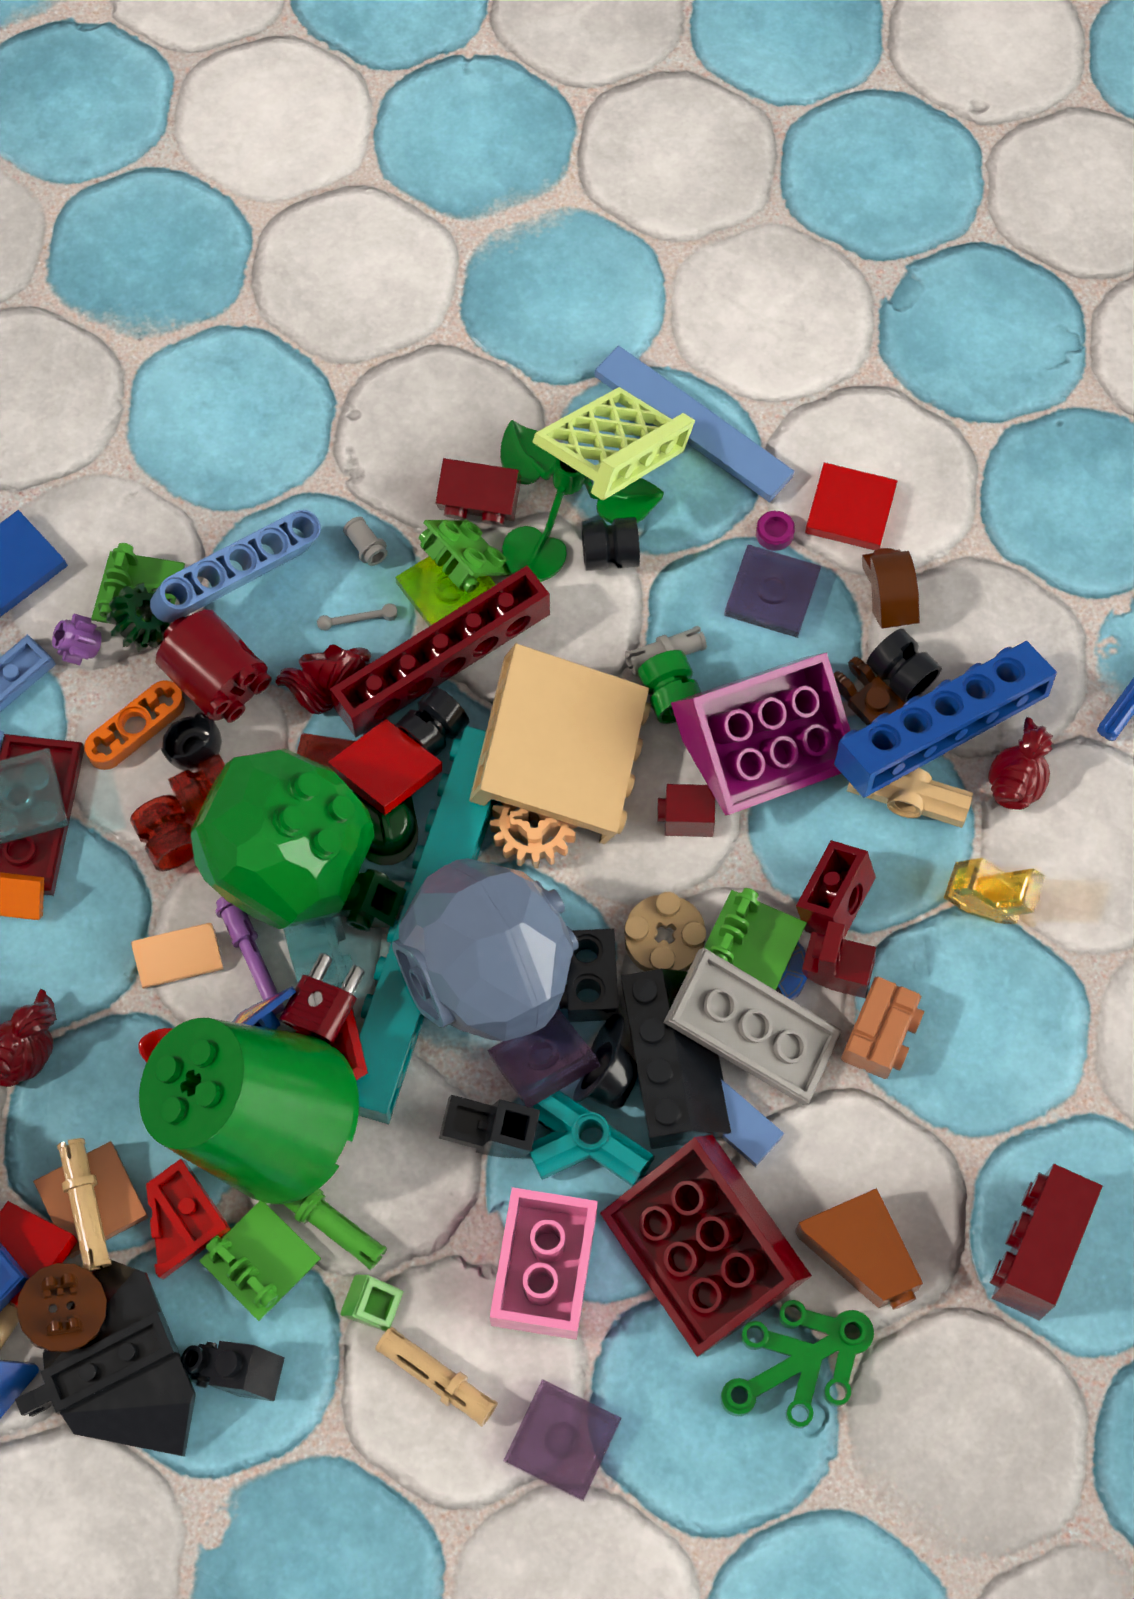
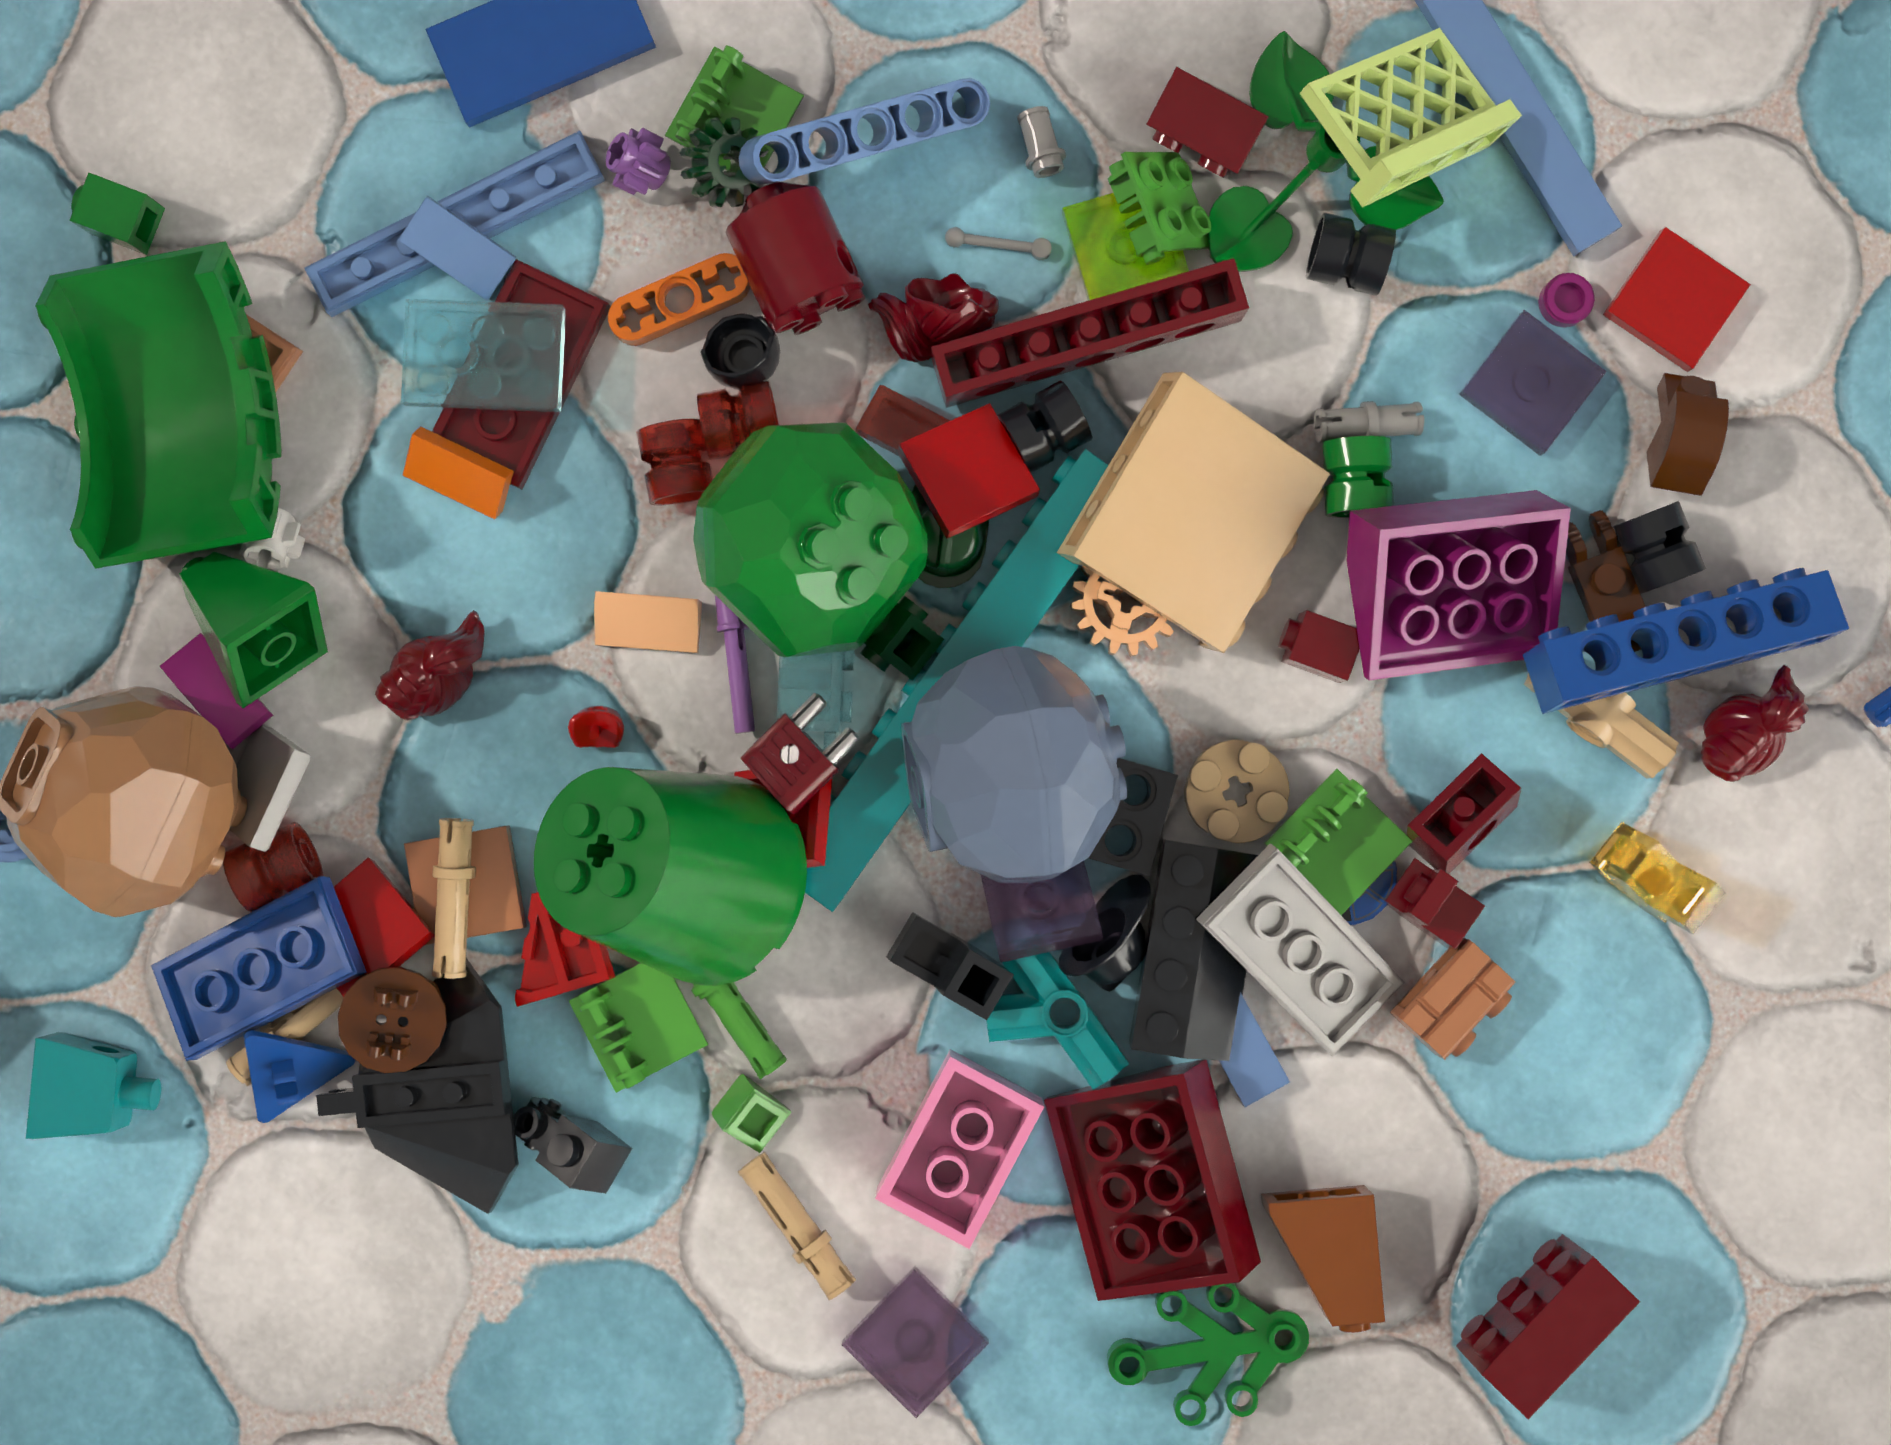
camera: 20 degrees right, 20 degrees up
blue piece [232,986,296,1029] -> none

